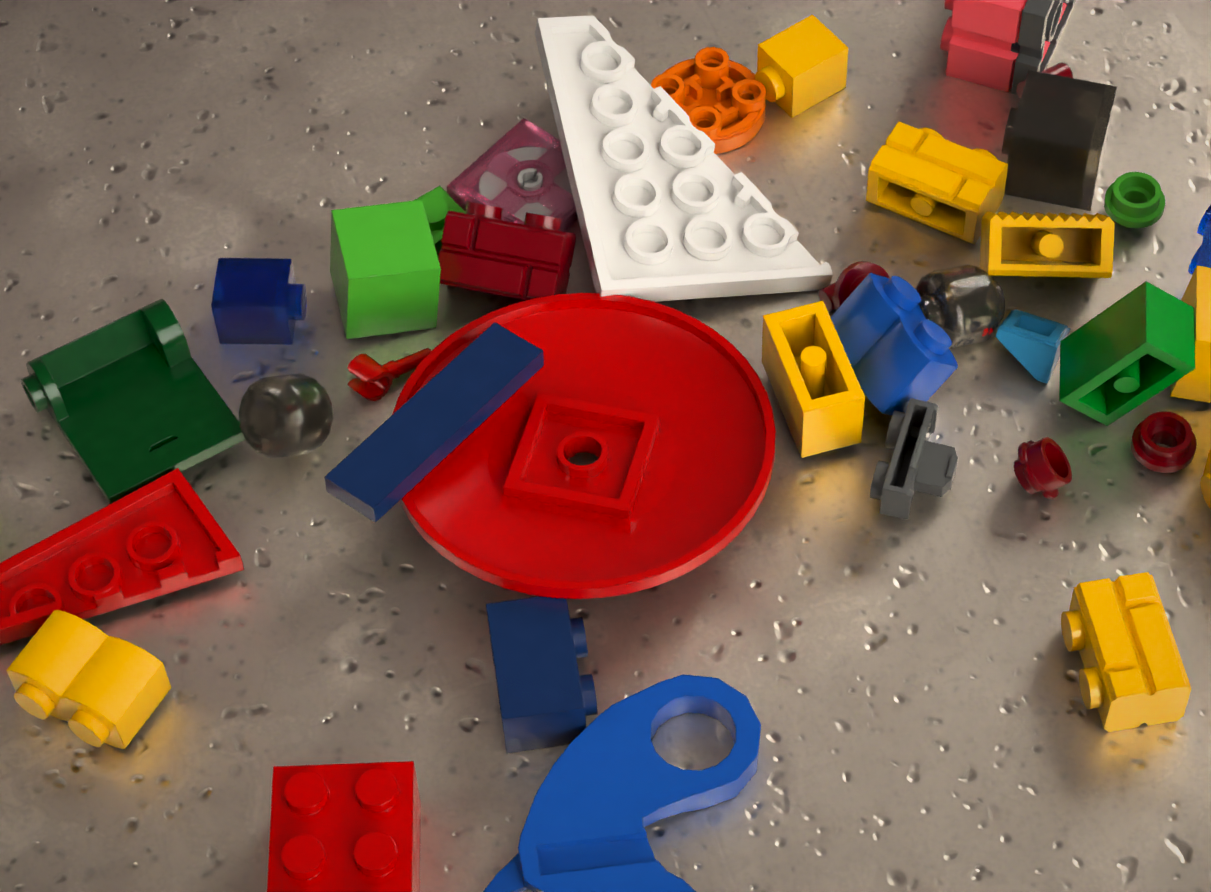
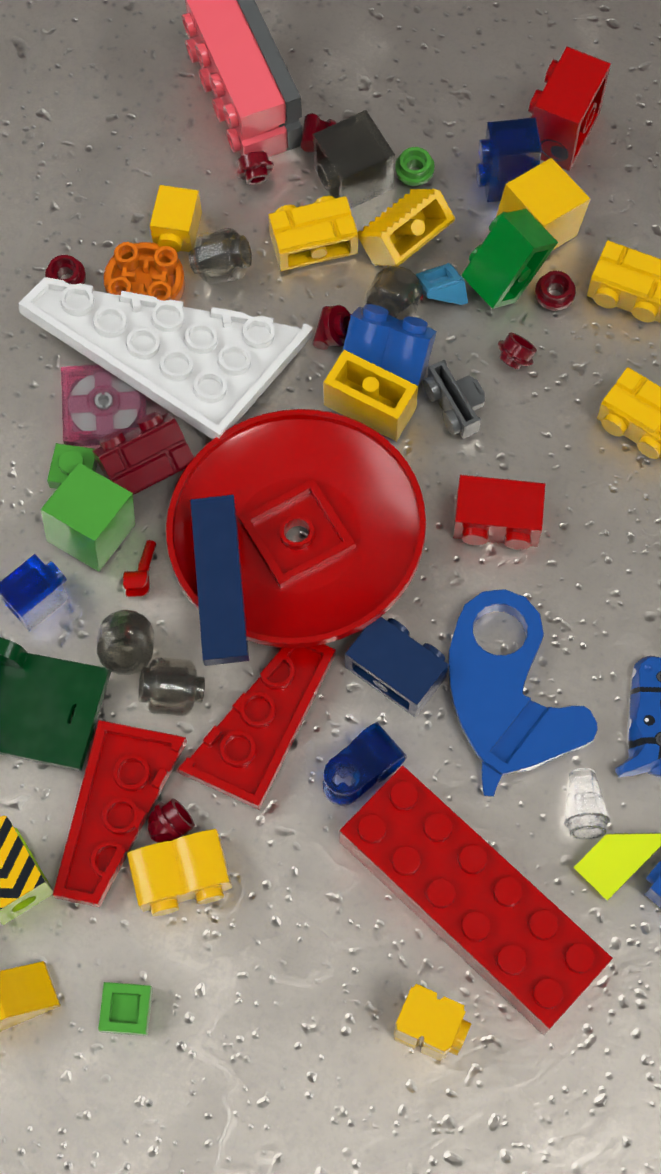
camera: 45 degrees left, 15 degrees up
none -> dark red plate [45,255,86,284]
none -> clear smoke head [138,657,205,717]
none -> dark red plate [148,798,195,843]
none -> red wing [178,644,336,810]
none -> clear smoke head [189,228,252,285]
none -> dark red plate [236,151,274,185]
none -> clear blue piece [322,722,407,806]
none -> red brick [453,475,546,550]

